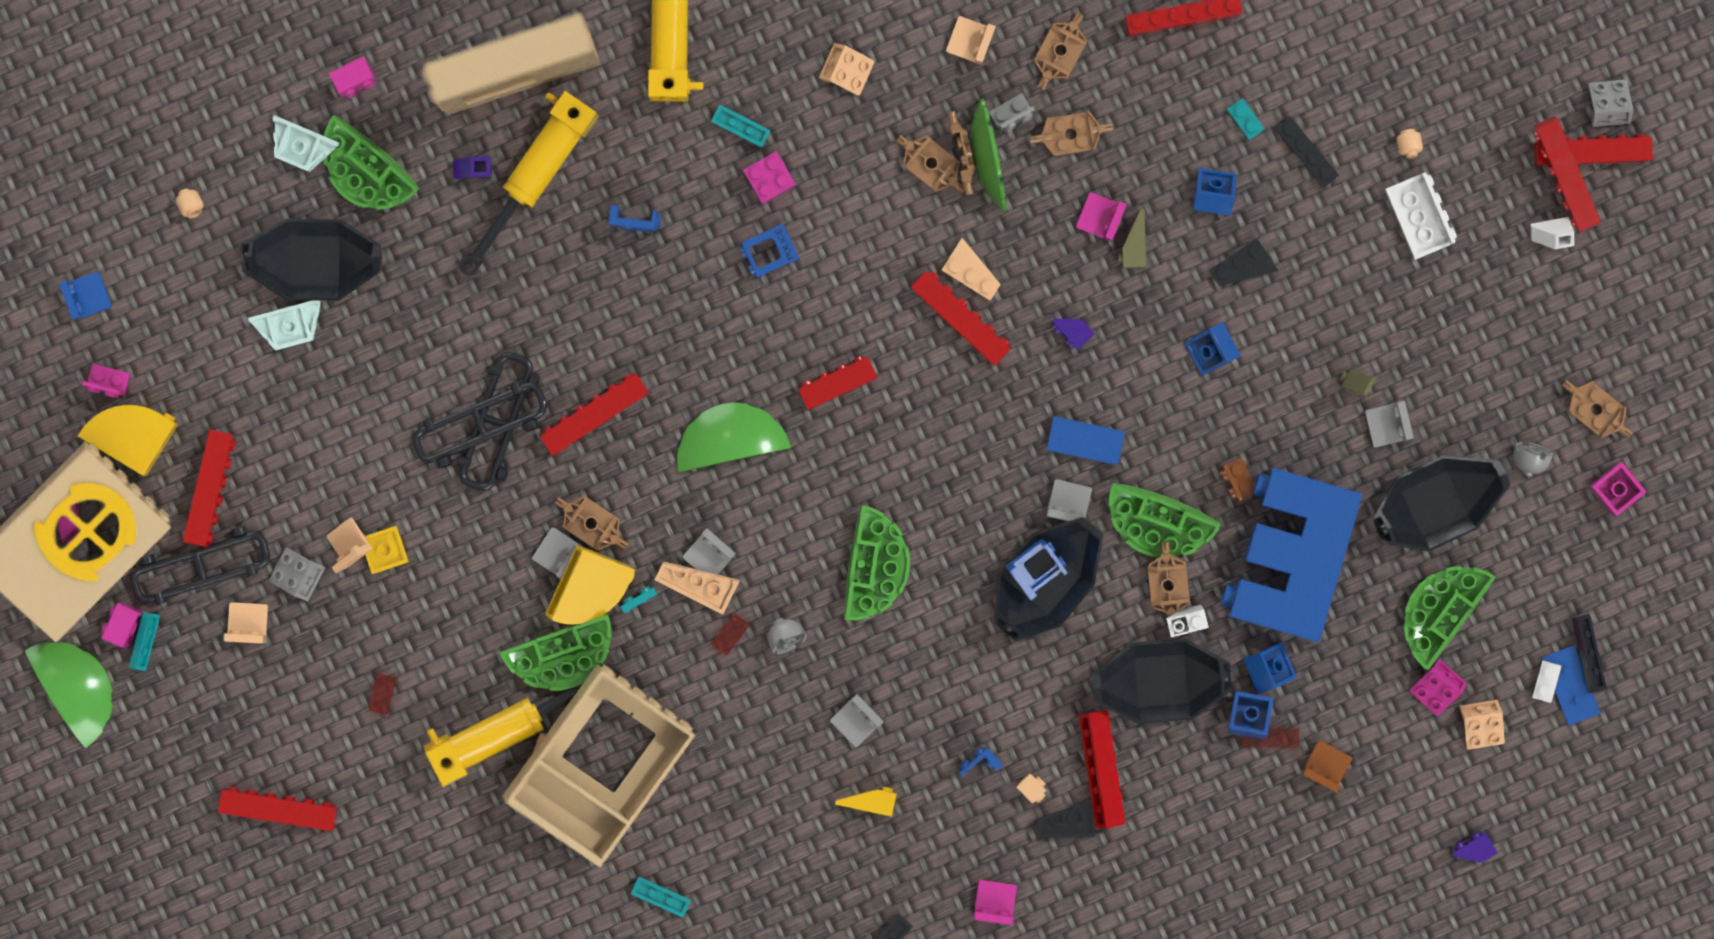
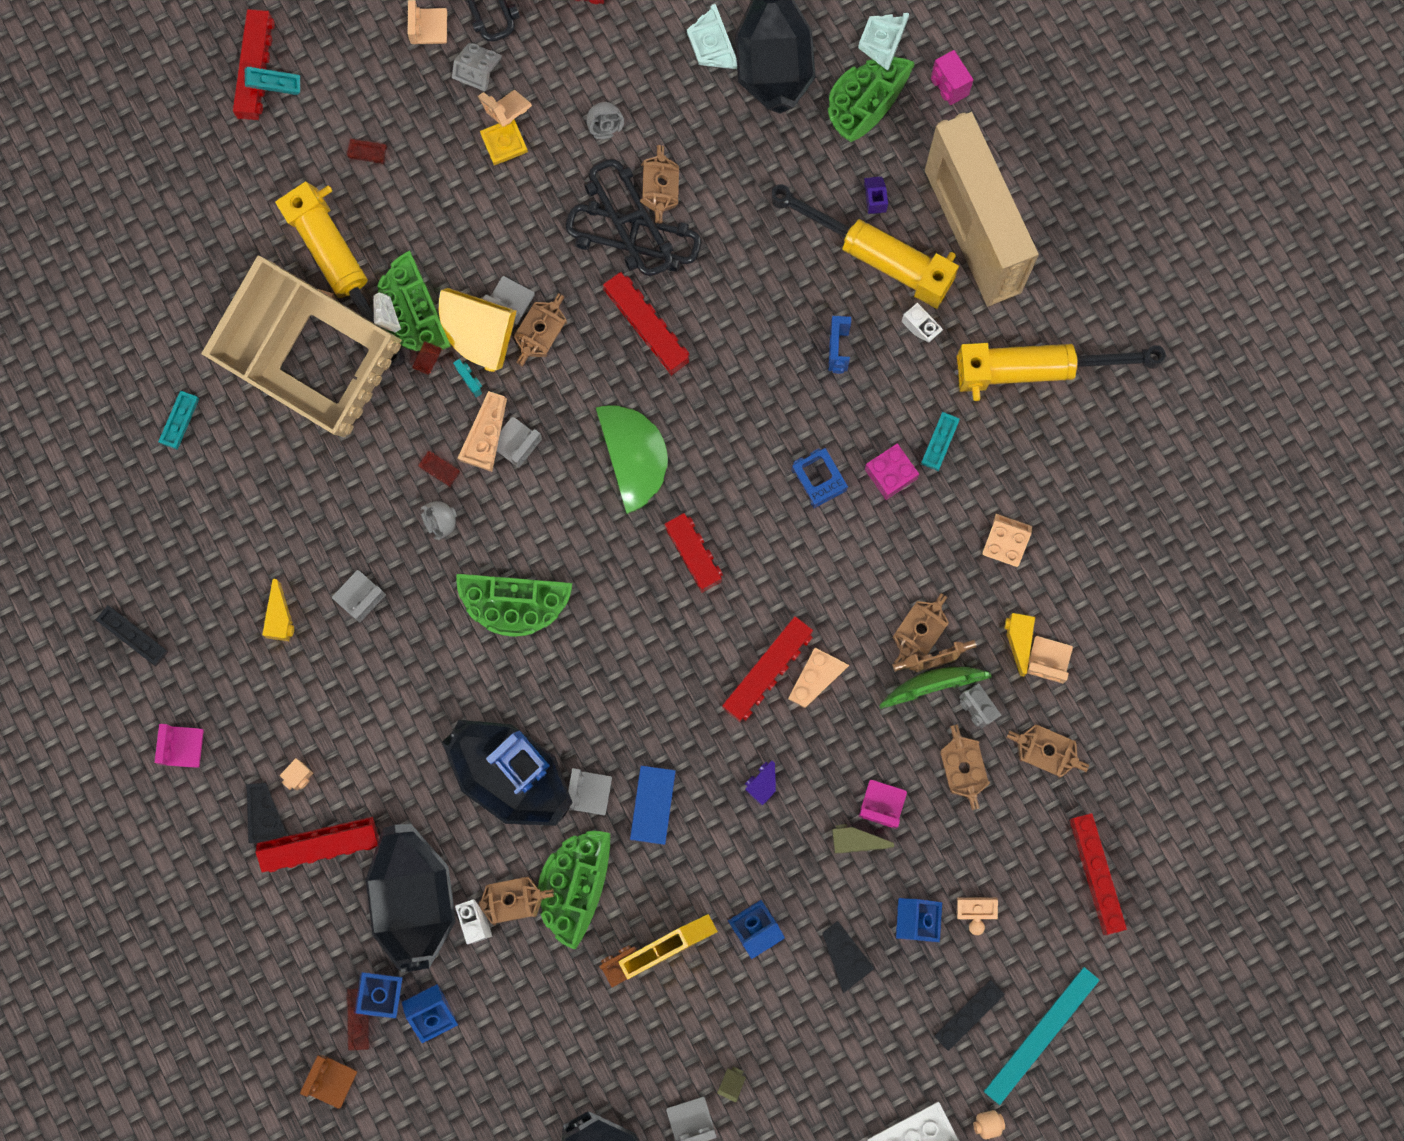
camera: 90 degrees right, 10 degrees down
blue bracket [958,746,1003,777] -> none
blue brick [1220,468,1363,642] -> none
teal plate [1227,98,1265,141] -> none
none -> teal plate [245,67,300,95]
none -> white wing [374,292,401,333]
none -> clear red tile [412,341,442,375]
none -> light grey cylinder [587,102,624,139]
none -> yellow brick [618,914,718,980]
none -> medium nougat plate [640,145,679,223]
none -> white slope [902,303,943,342]
none -> light nougat plate [957,897,998,935]
none -> teal tile [983,967,1100,1105]
none -> yellow slope [1004,613,1035,676]

